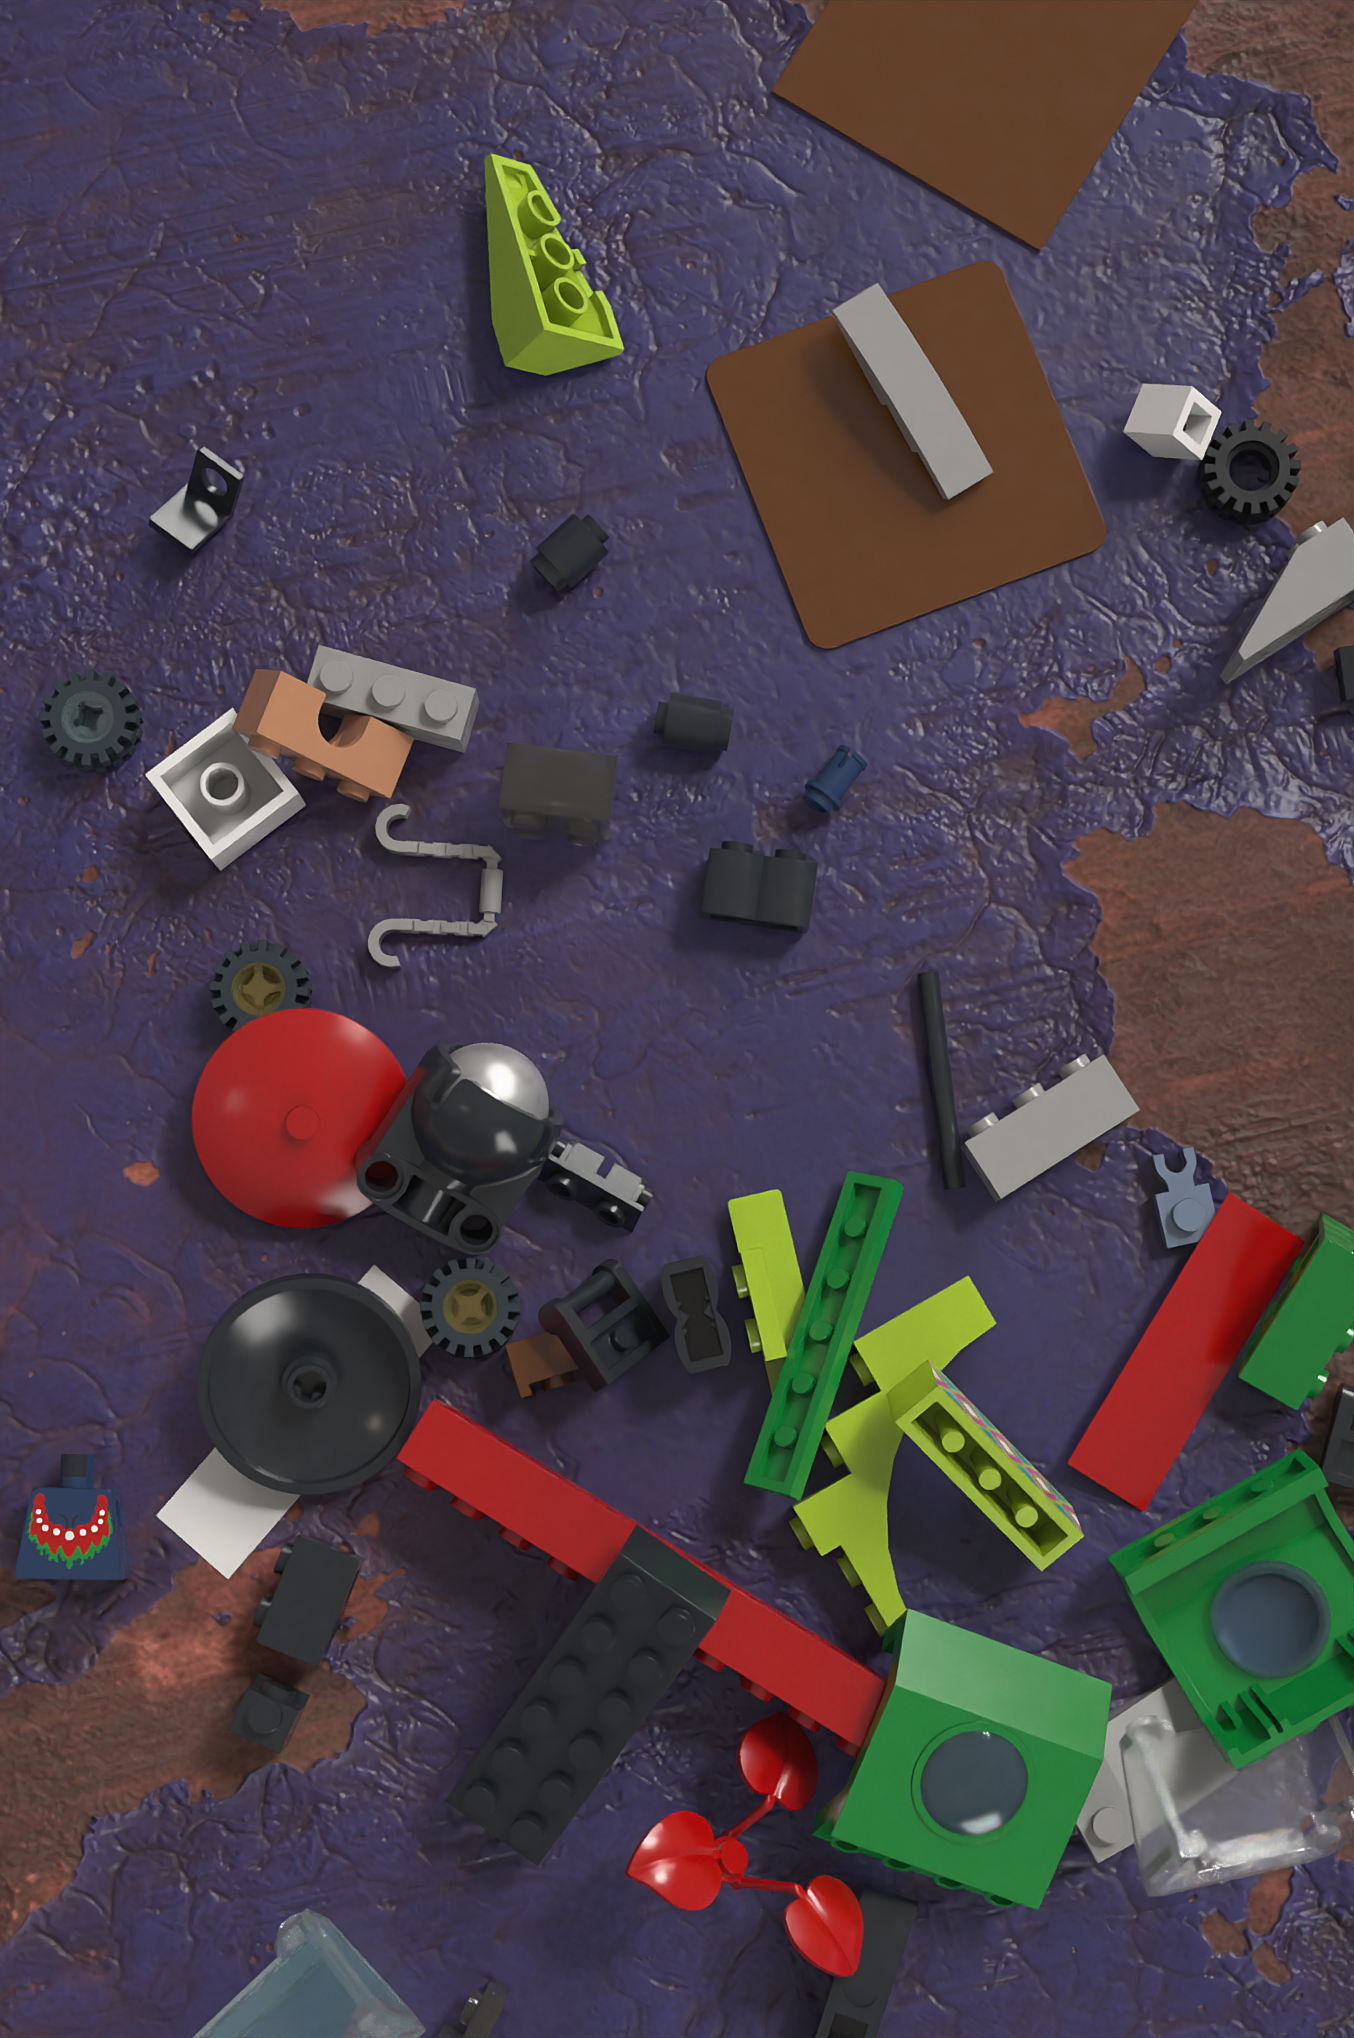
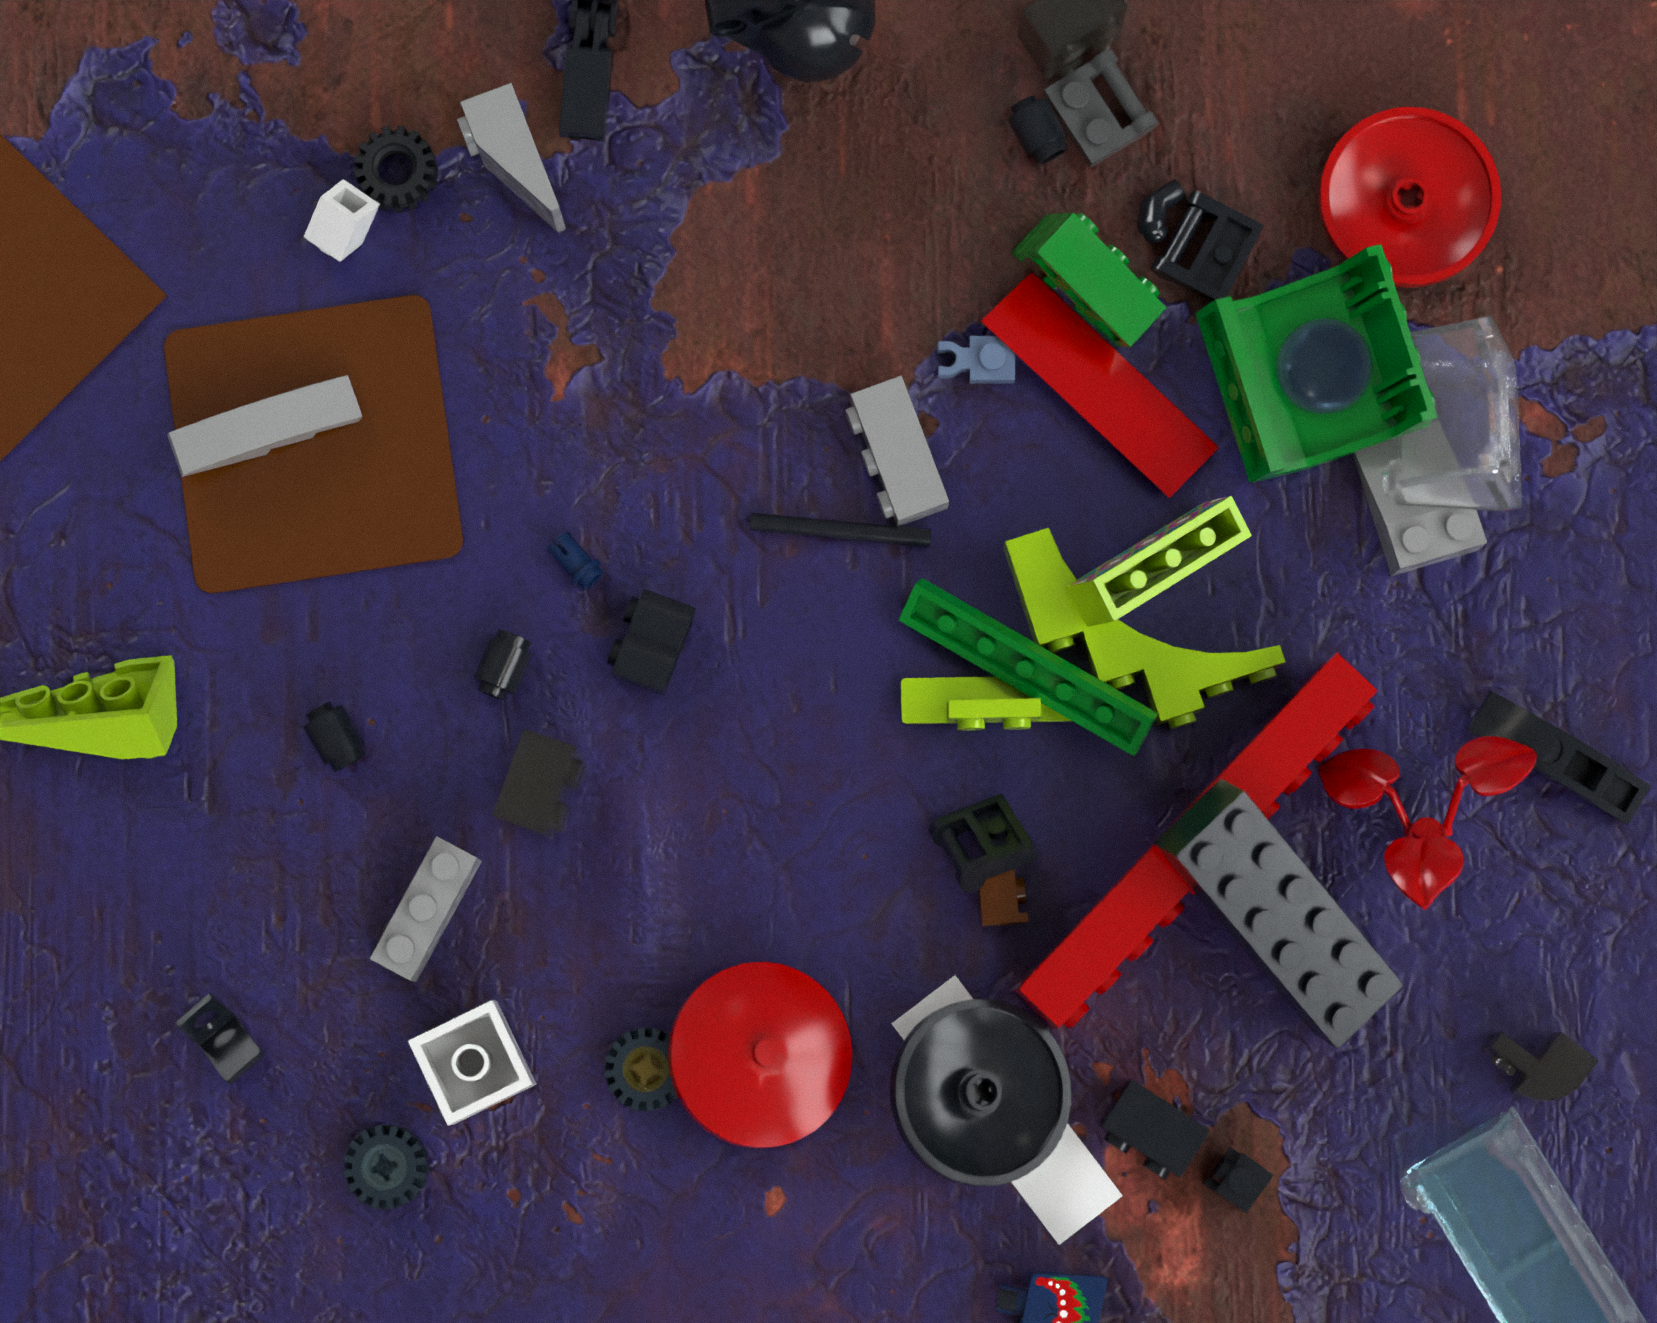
camera: 80 degrees left, 0 degrees up
nougat arch [231,669,414,802] -> none
black piece [355,1040,564,1255] -> none
light grey piece [368,804,503,970] -> none
black wheel [420,1257,520,1359] -> none
black hinge [538,1138,655,1233] -> none
black brick [661,1255,732,1374] -> none
green panel [812,1608,1112,1910] -> none

